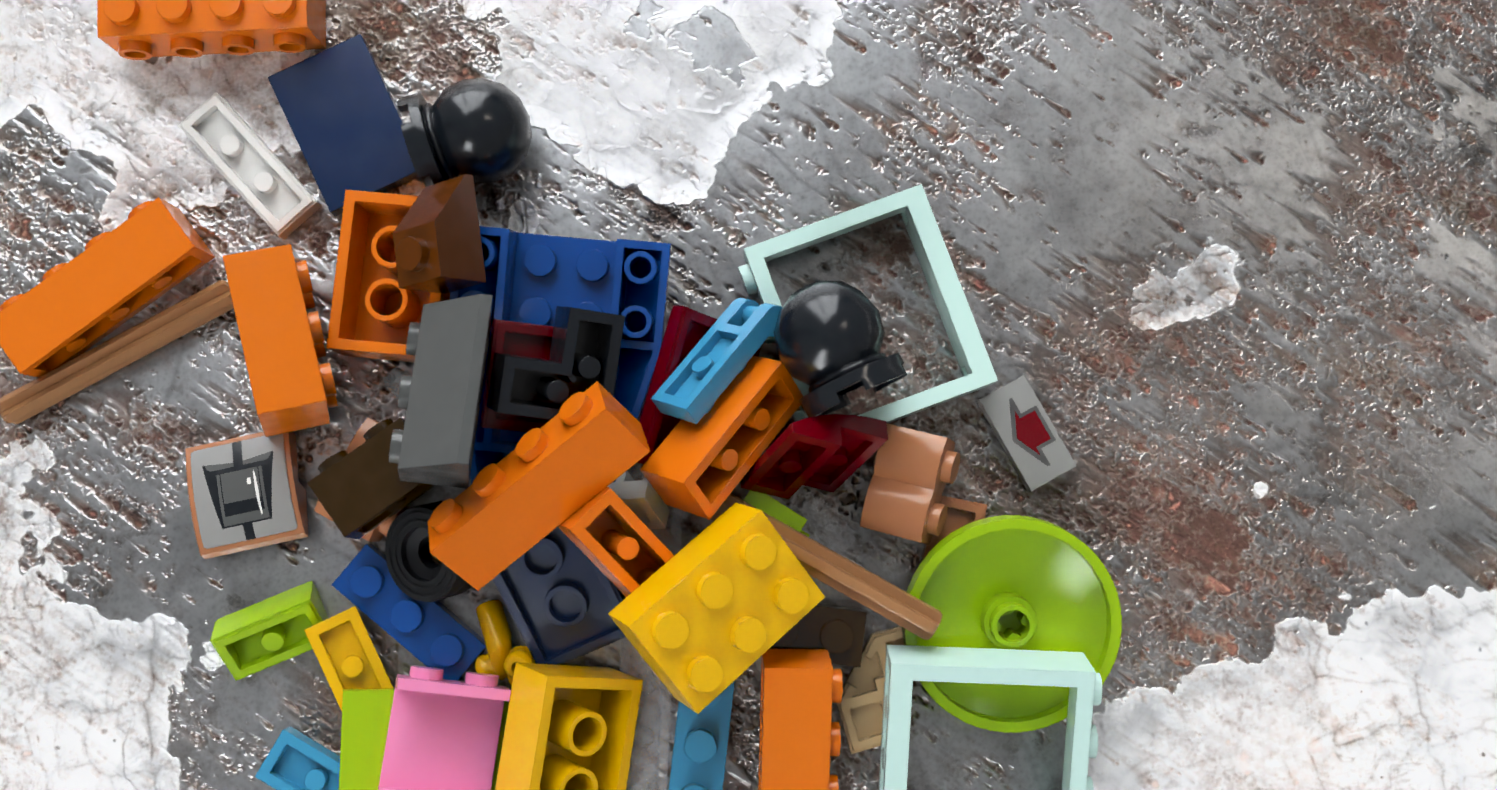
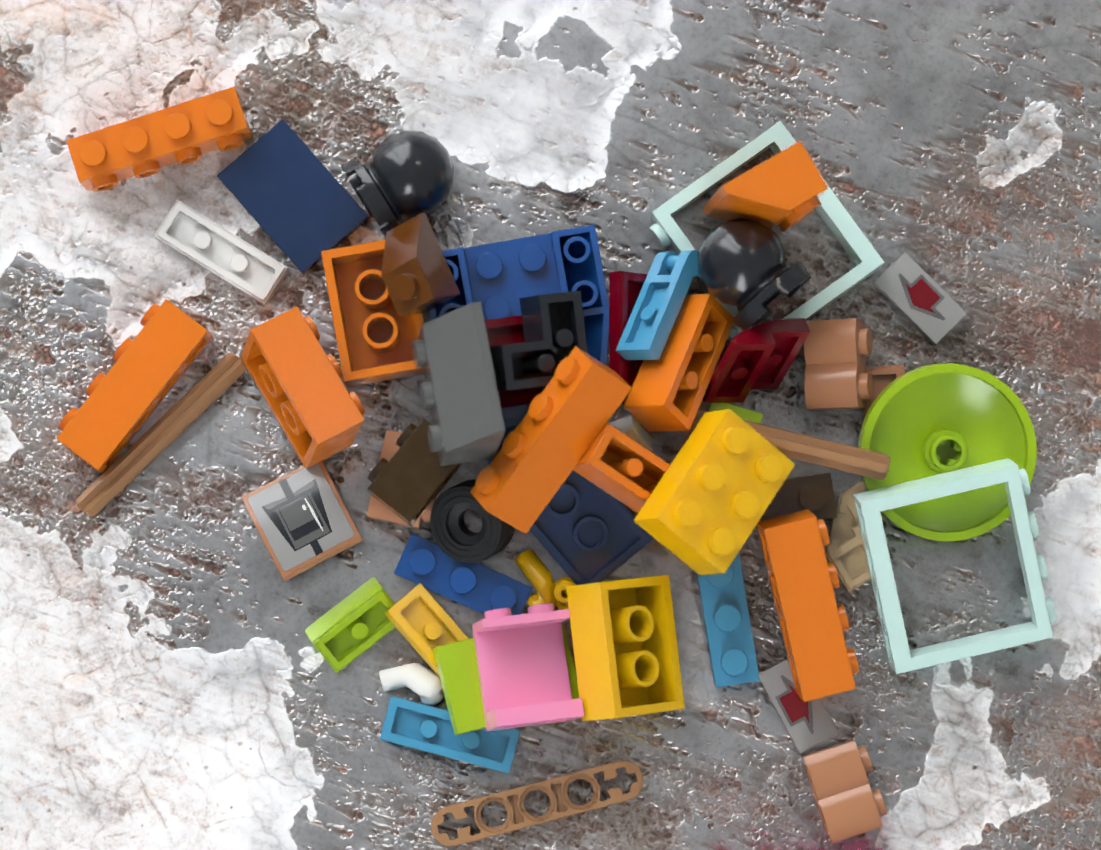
camera: 15 degrees left, 0 degrees up
none -> white arm [379,663,443,706]
none -> orange slope [702,141,828,232]

